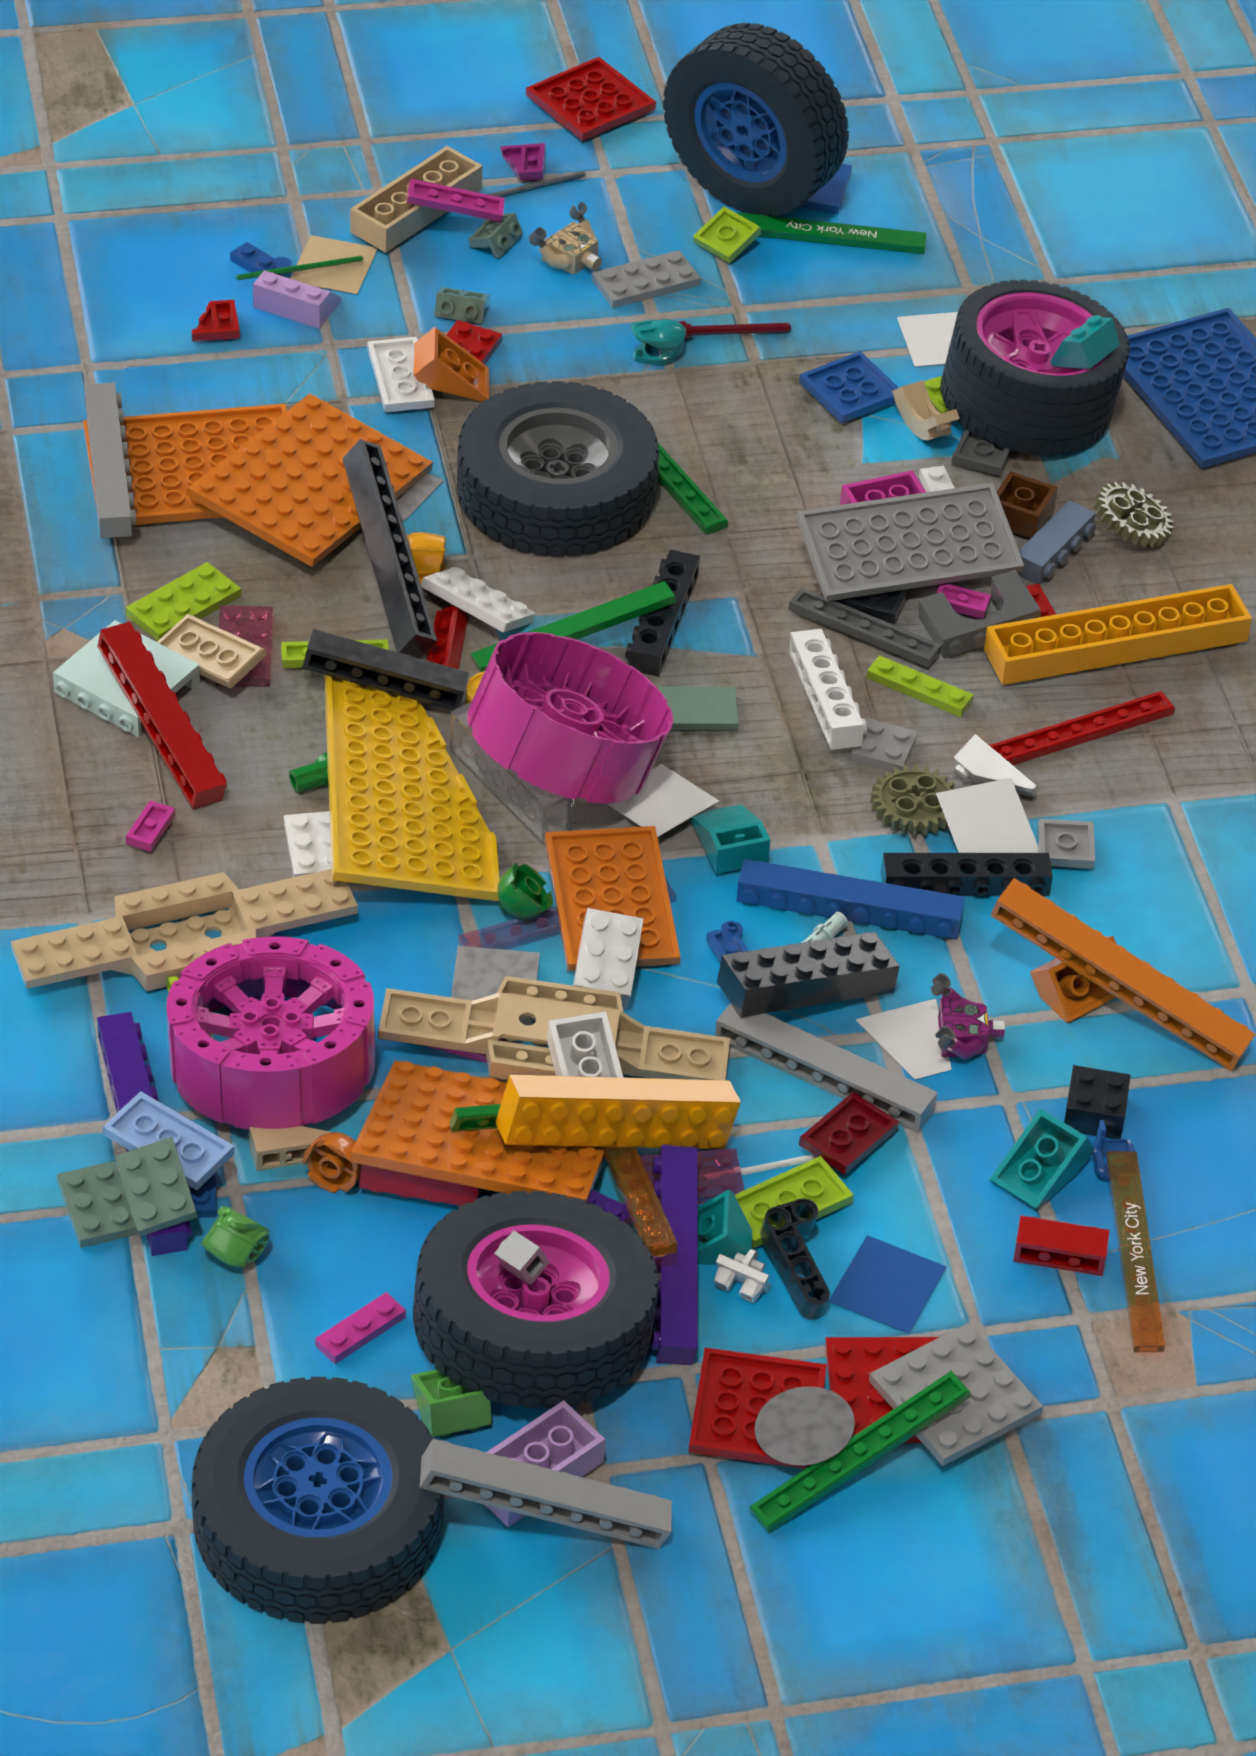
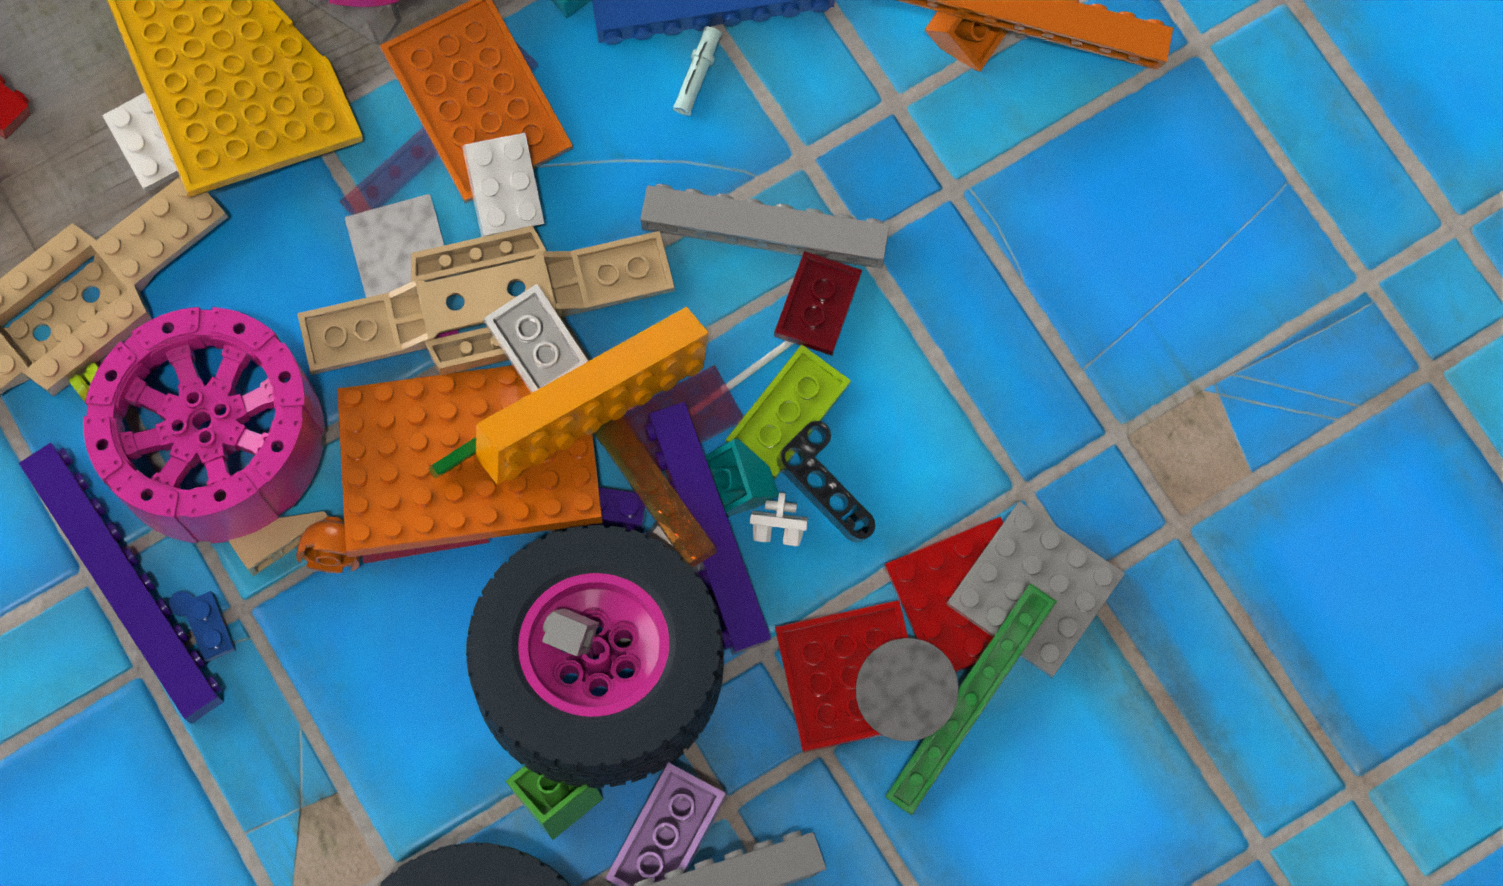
camera: 15 degrees left, 30 degrees up
sand green plate [57,1161,139,1248] -> none
light blue plate [103,1091,235,1190] -> none
sand green plate [115,1137,198,1237] -> none
bright green piece [201,1206,270,1268] -> none
green piece [289,752,329,793] -> none
dark pink plate [315,1292,406,1364] -> none
green cylinder [497,863,553,920] -> none
blue hinge [706,921,749,962] -> none
black brick [717,932,900,1017] -> none
blue sticker [828,1235,947,1334] -> none
white sticker [855,999,952,1079] -> none
torso [931,973,1005,1060] -> none
teal slope [990,1109,1094,1210] -> none
red brick [1013,1215,1110,1276] -> none
black brick [1064,1065,1131,1139] -> none
blue piece [1092,1120,1137,1181] -> none
clear orange tile [1106,1151,1165,1352] -> none

